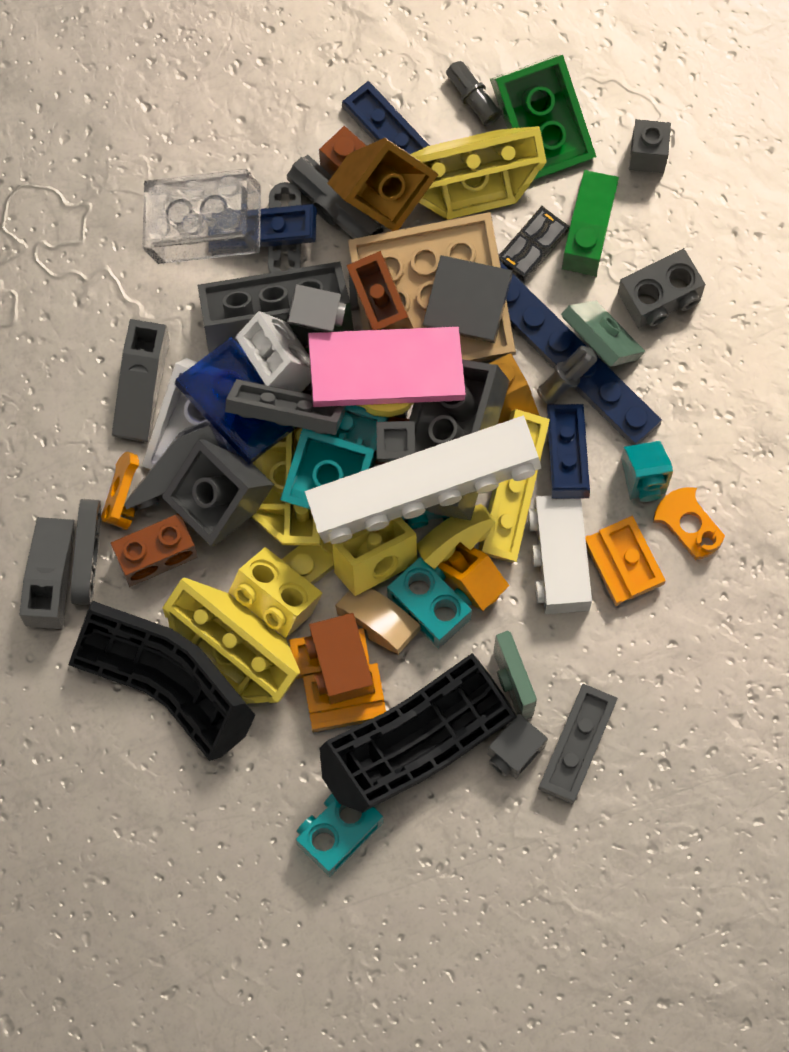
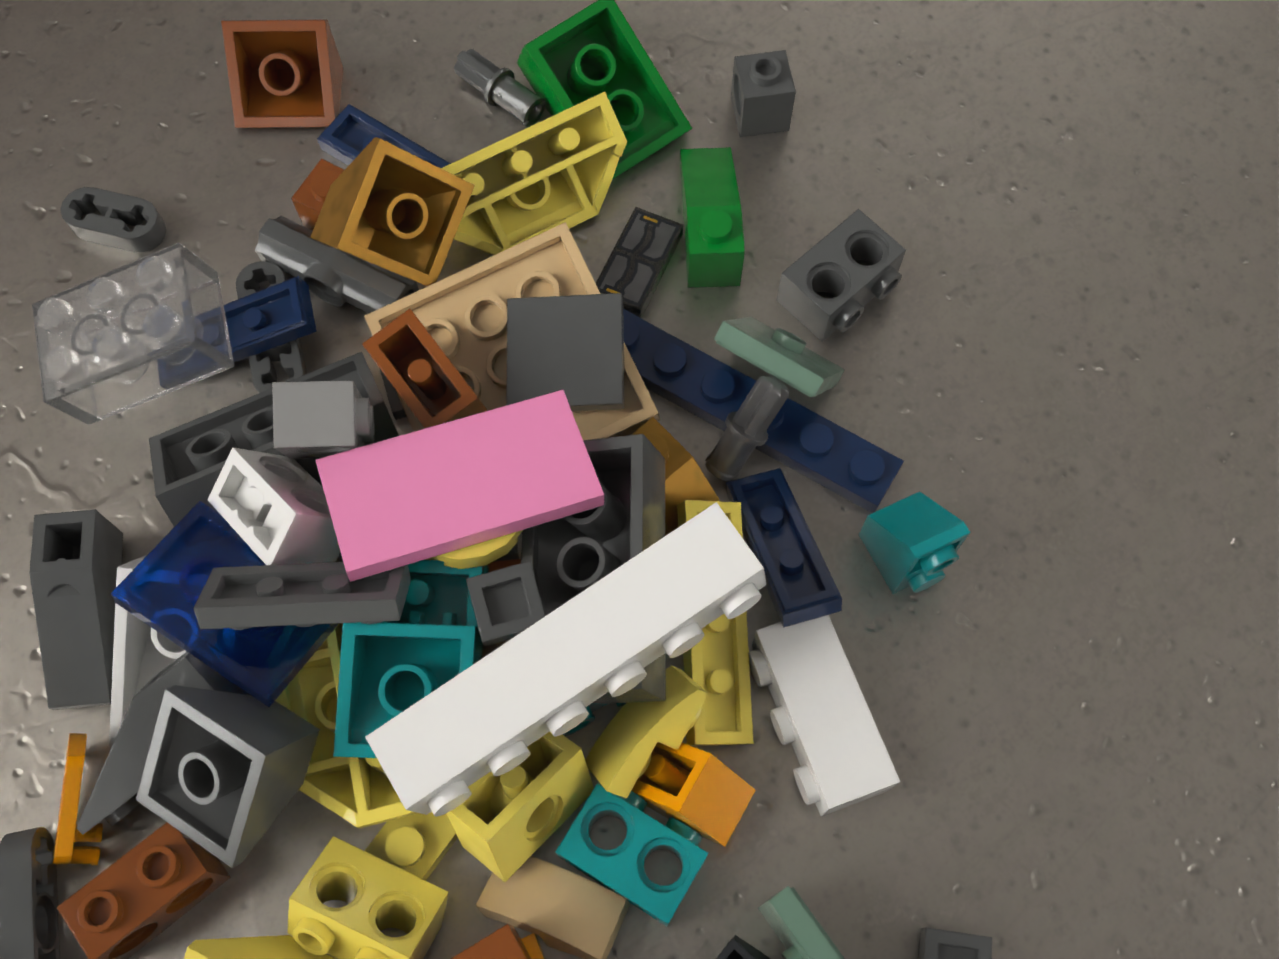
camera: 15 degrees left, 5 degrees down
light orange plate [585,515,666,606] -> none
light orange piece [653,487,725,560] -> none
none -> dark grey beam [60,187,166,253]
none -> dark orange slope [221,19,344,128]

